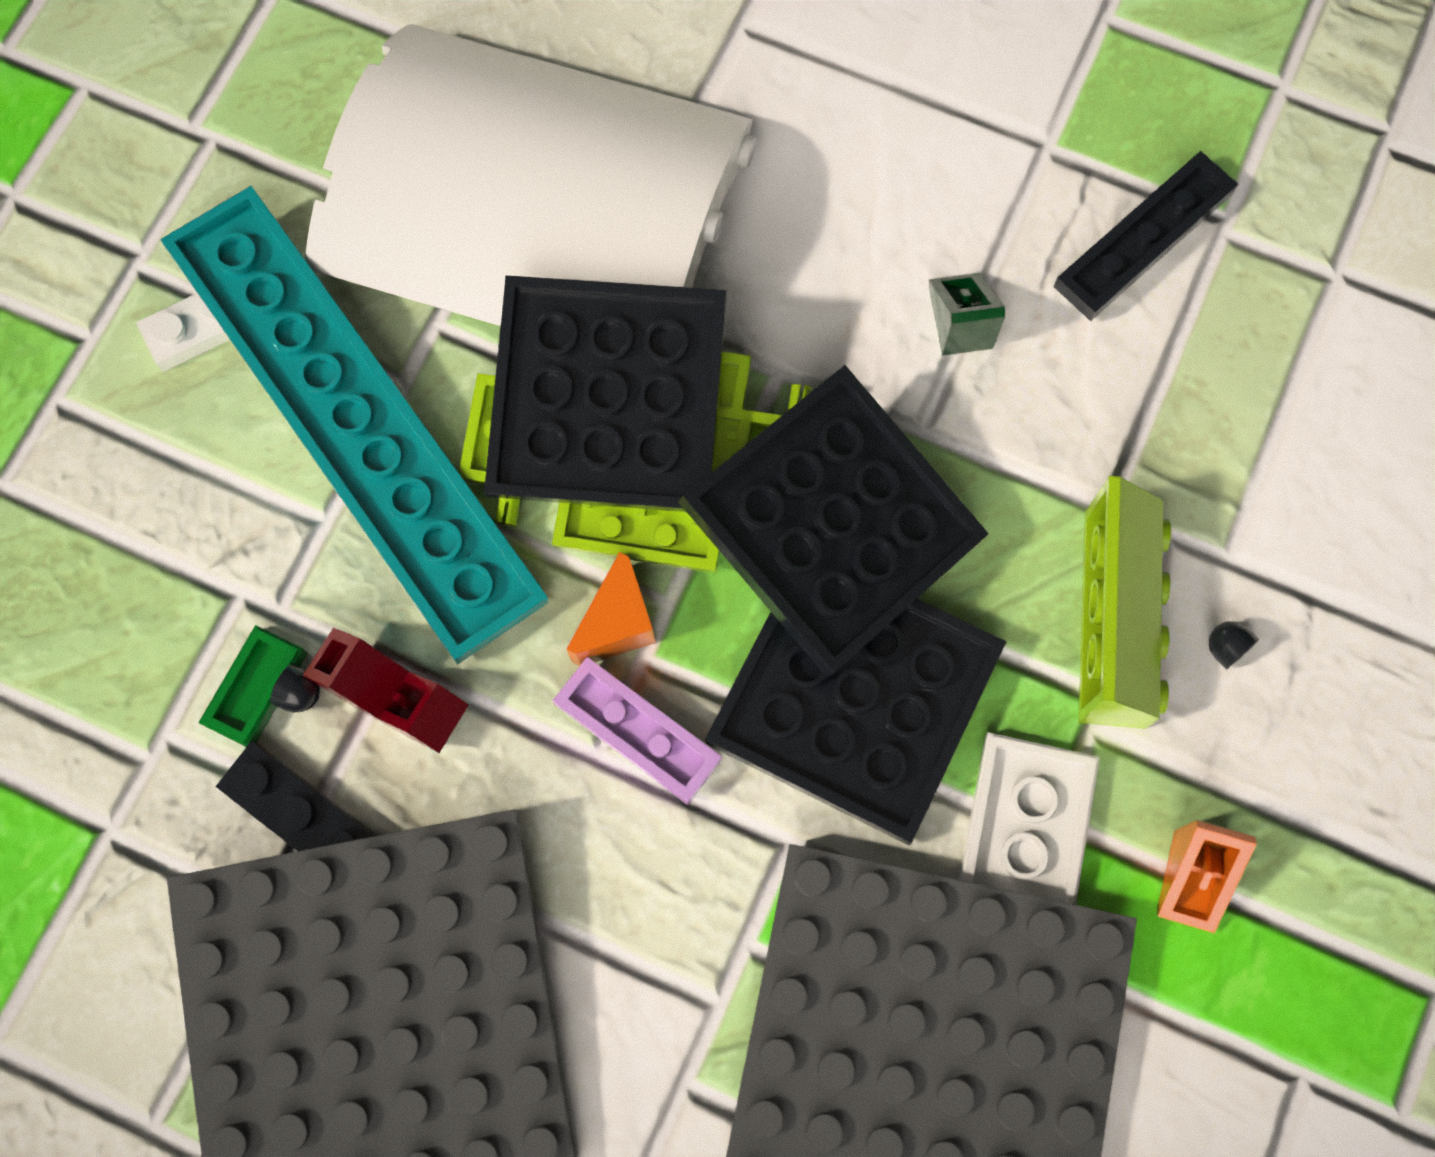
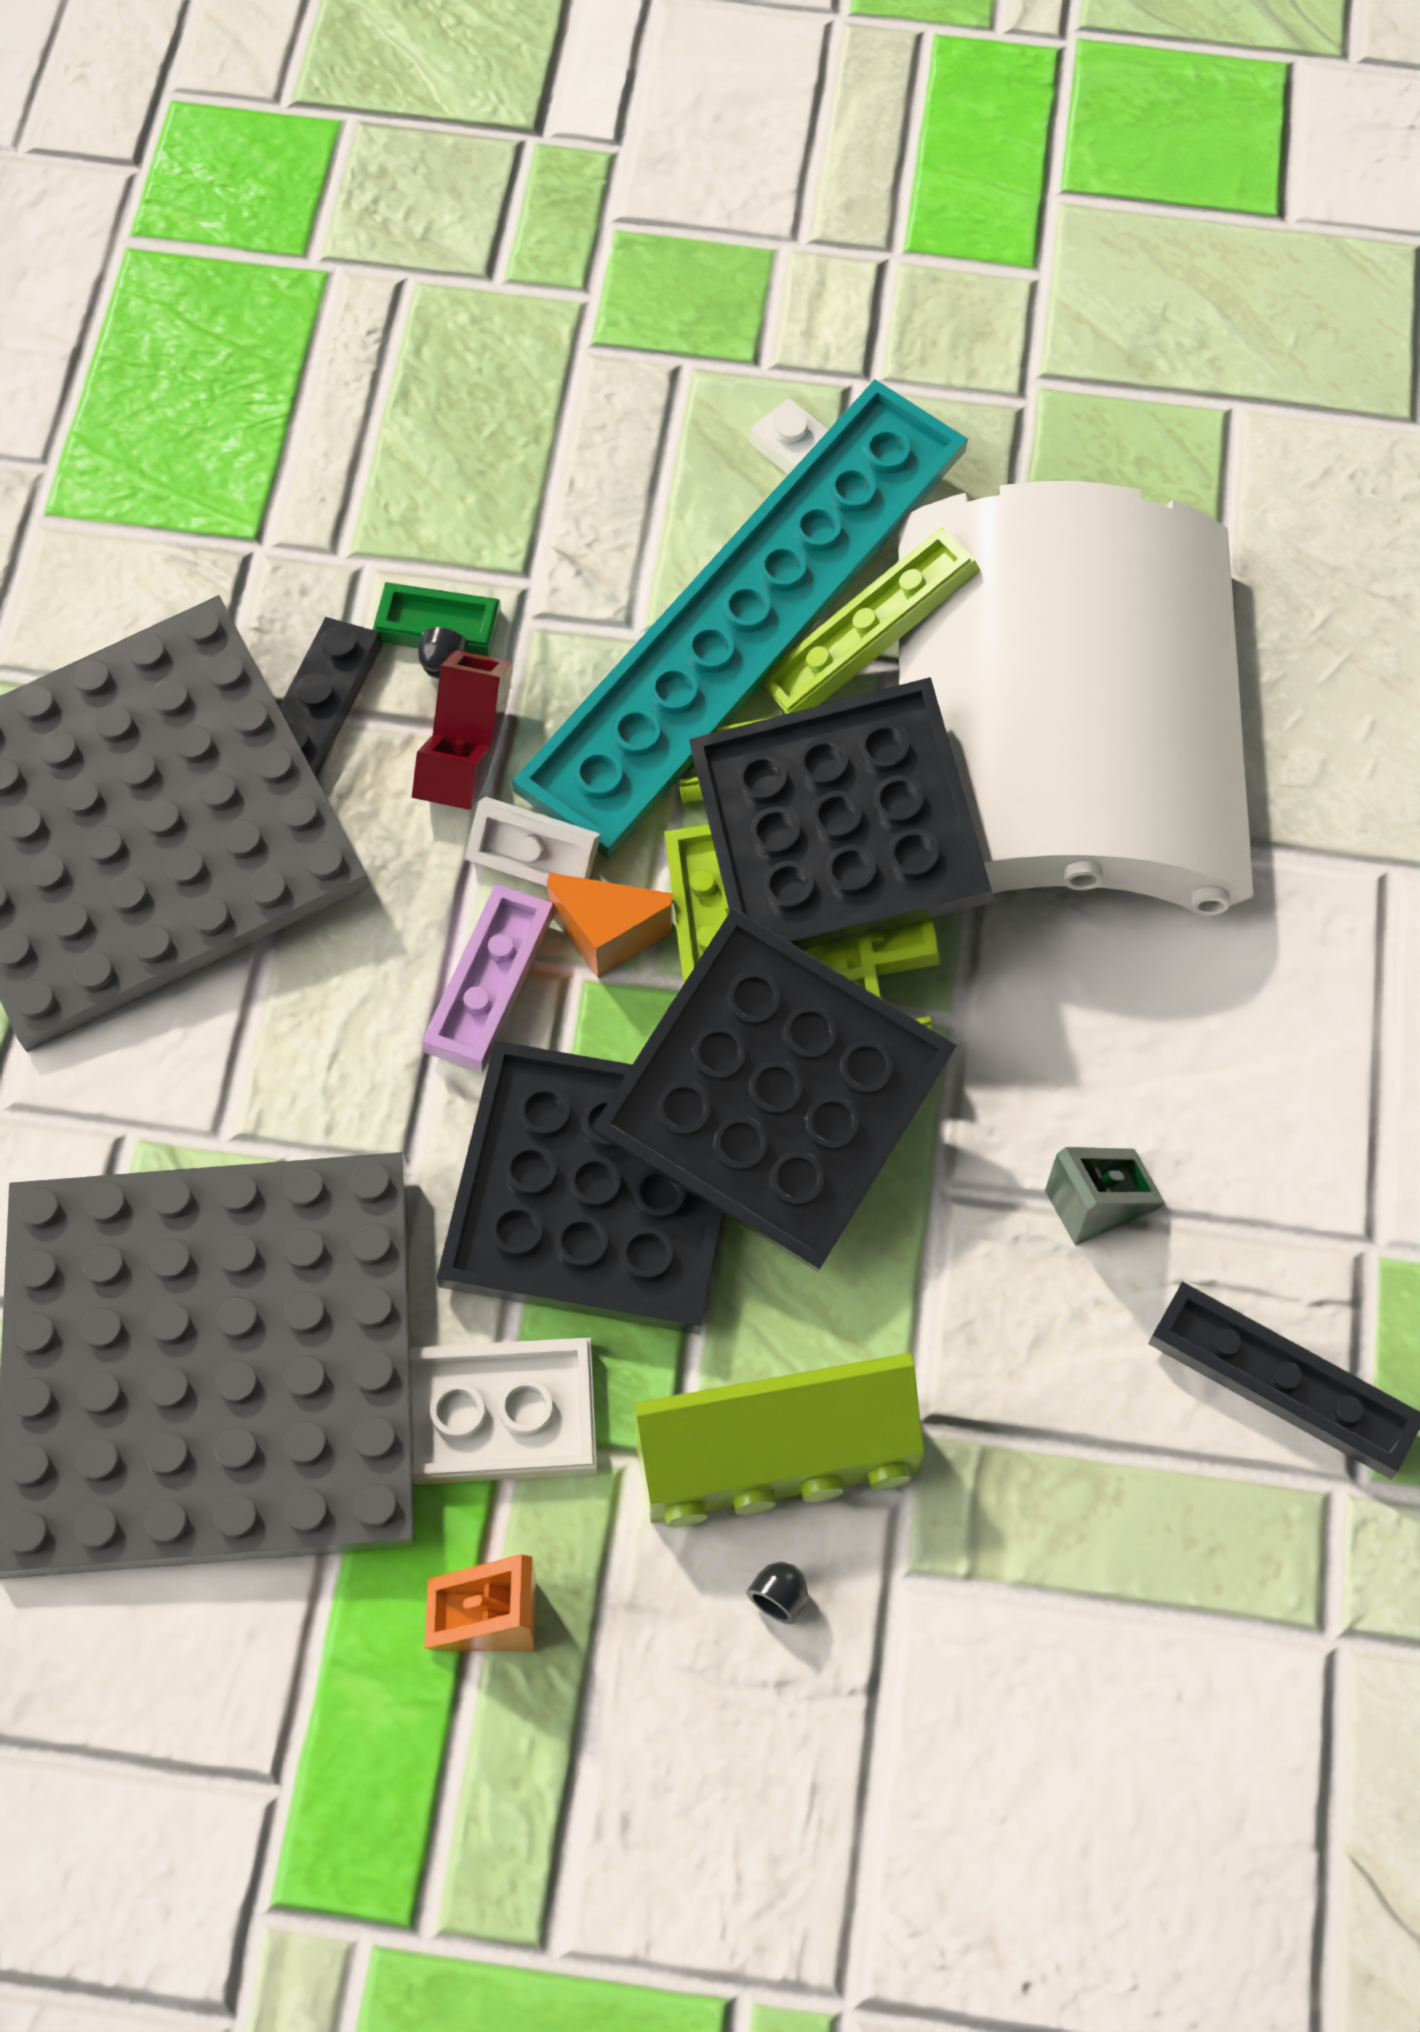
camera: 70 degrees right, 10 degrees down
none -> white plate [465,797,601,886]
none -> lime tile [761,526,981,714]

